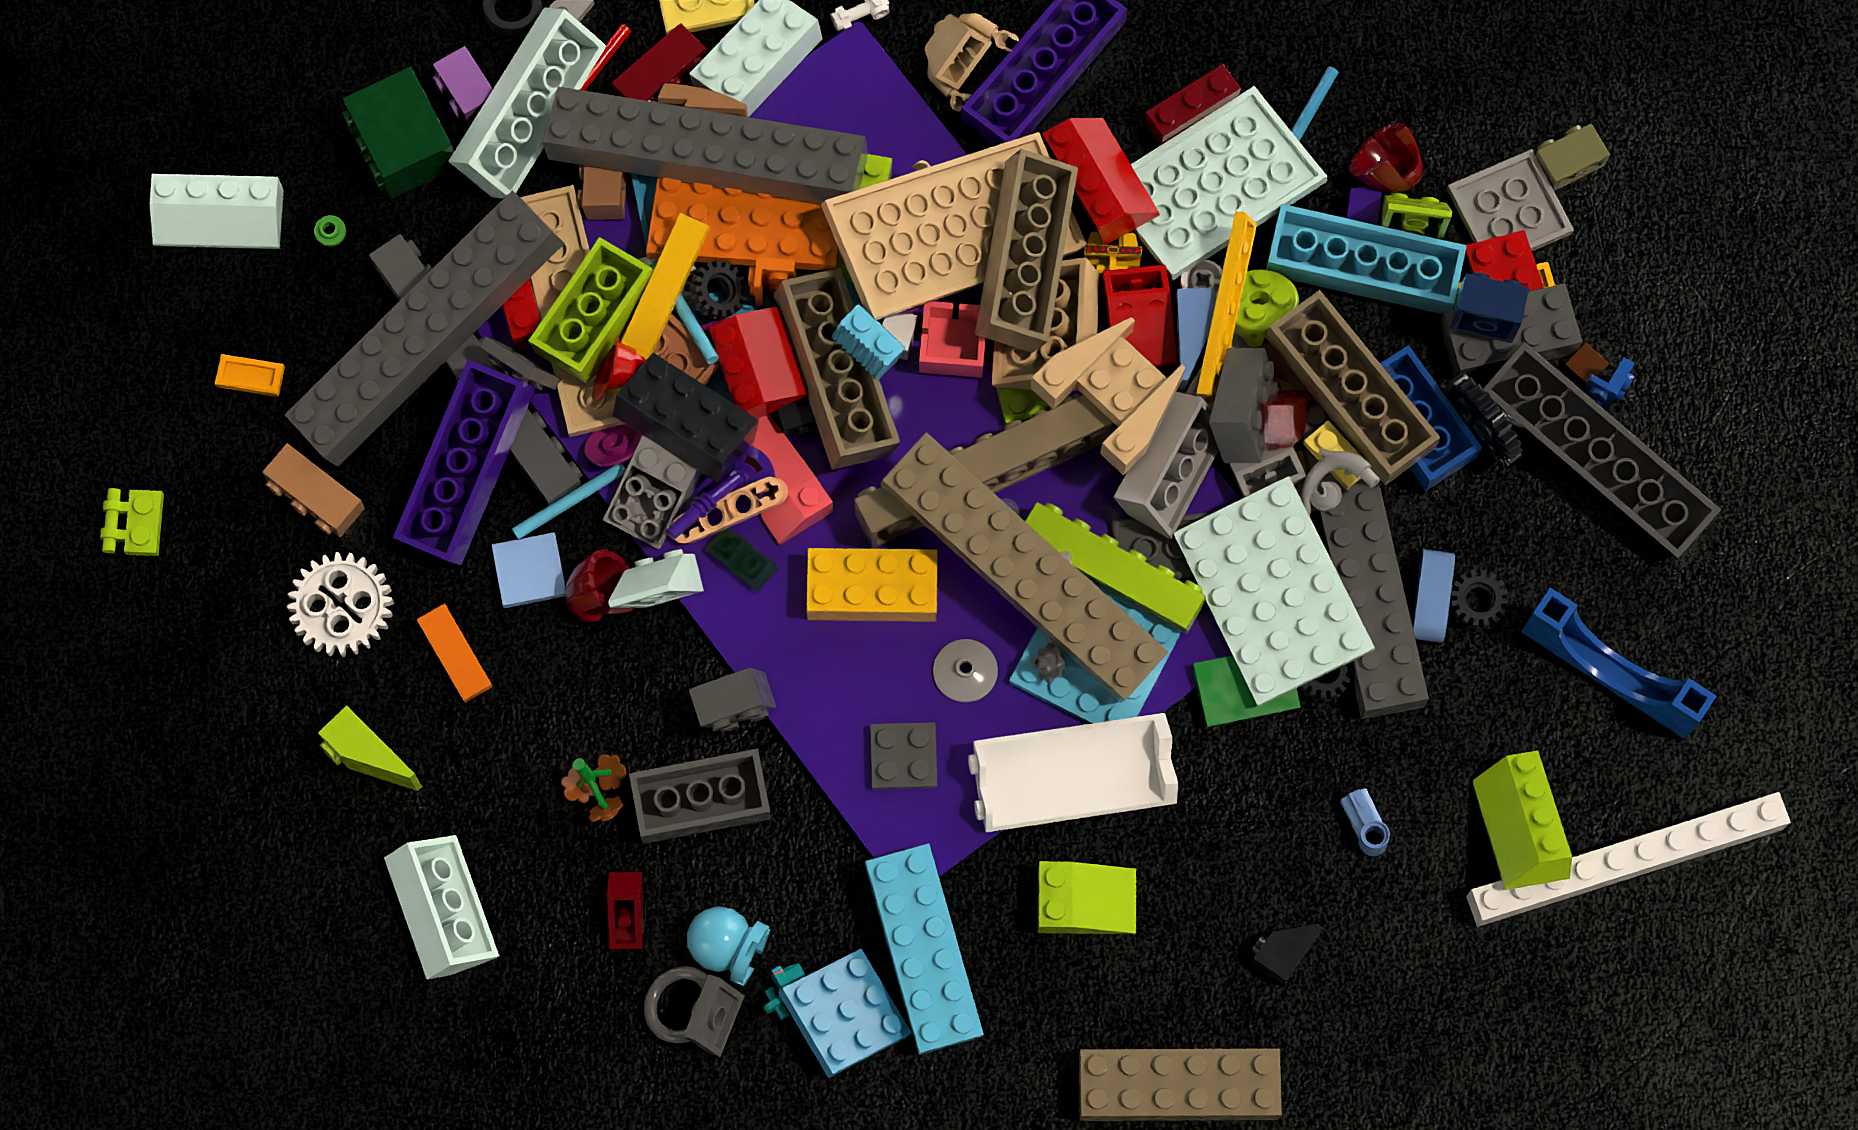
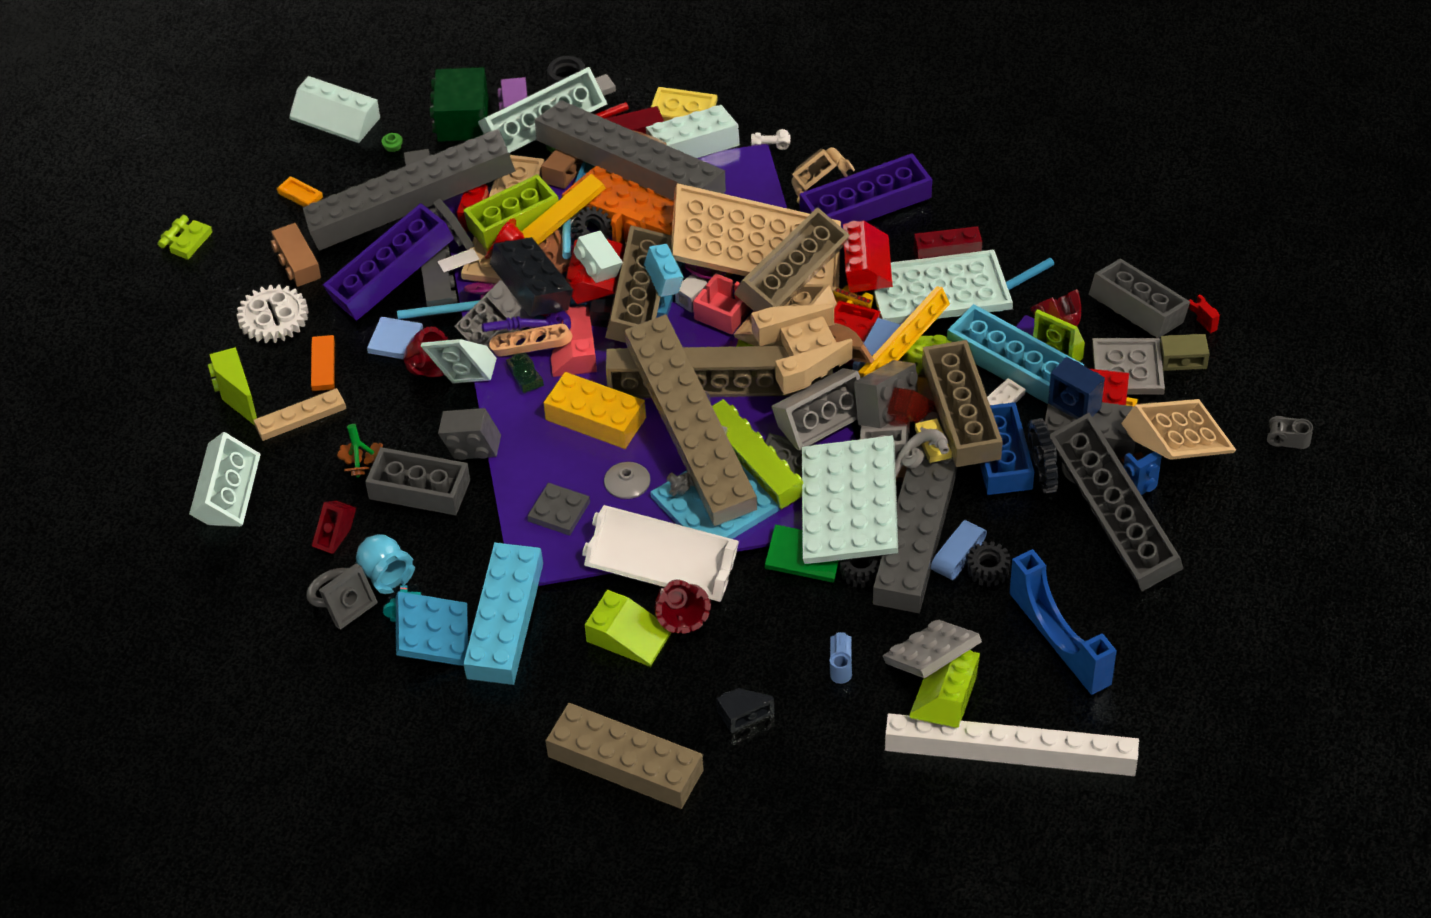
camera: 30 degrees right, 25 degrees down
none -> tan plate [254,388,346,441]
none -> white sticker [437,248,479,272]
none -> light aqua brick [573,231,623,283]
none -> dark red hair [655,579,711,634]
none -> medium nougat slope [829,323,874,364]
none -> light grey plate [883,620,982,678]
none -> white plate [987,378,1026,405]
none -> dark grey brick [1089,258,1190,338]
none -> tan slope [1121,399,1236,460]
none -> red plate [1188,295,1220,333]
none -> dark grey piece [1267,416,1313,449]

